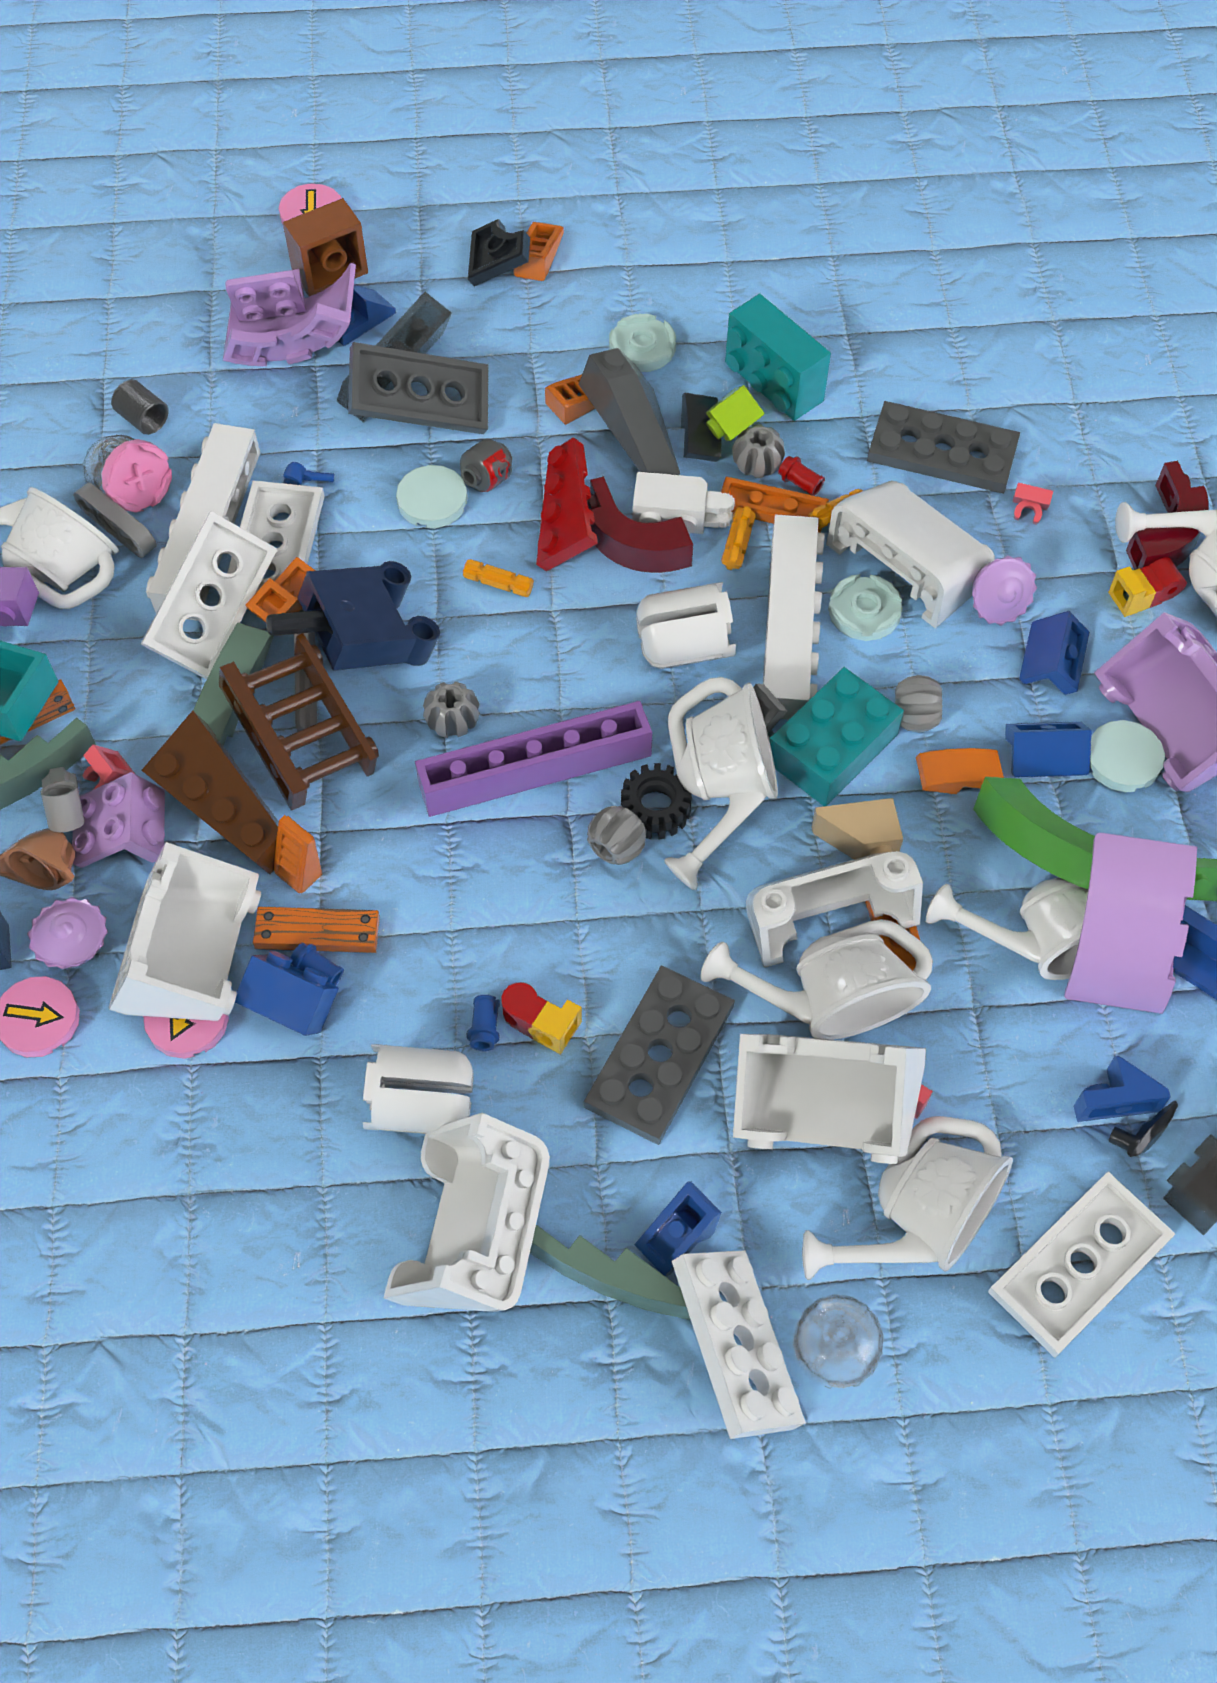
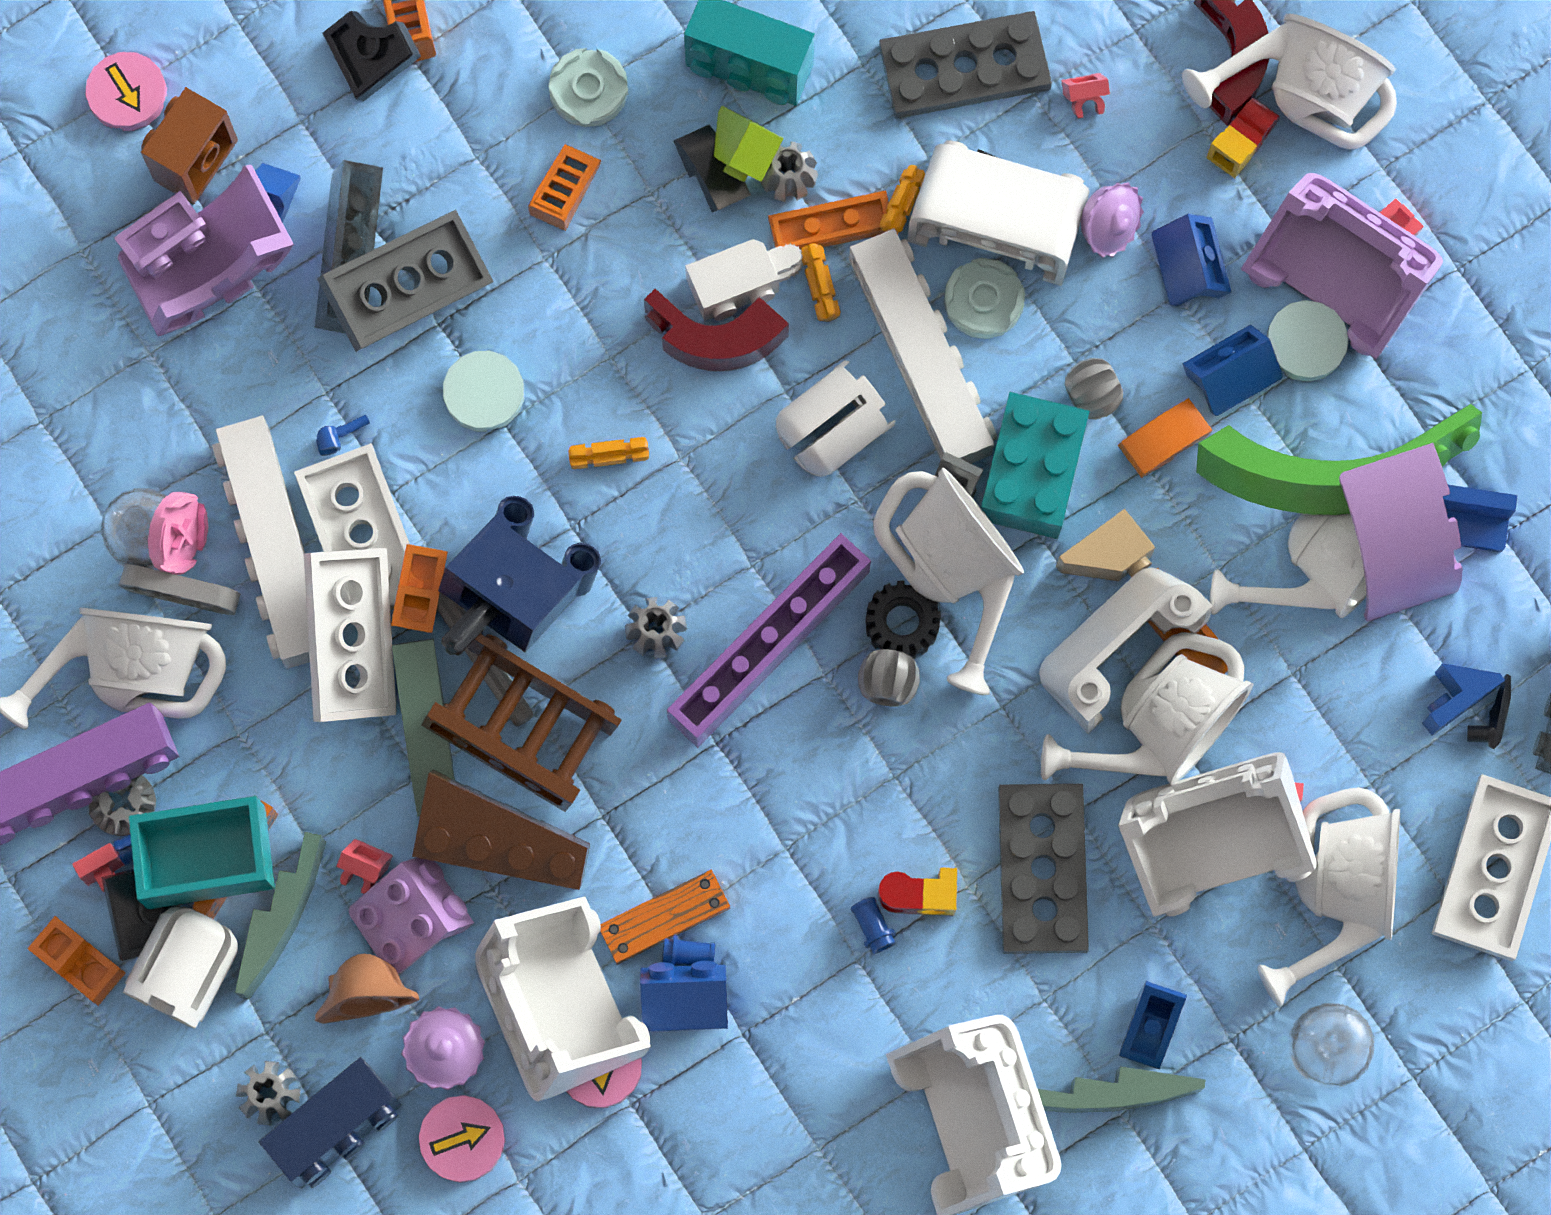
camera: 30 degrees left, 15 degrees up
light grey piece [41,767,85,833] -> none
dark grey piece [111,379,169,435] -> none
orange slope [274,815,322,893] -> none
white cylinder [363,1044,473,1134] -> none
dark grey head [460,439,512,492] -> none
red wing [536,437,598,572] -> none
dark grey wedge [578,348,680,475] -> none
white plate [672,1250,806,1439] -> none
red pin [778,456,825,496] -> none

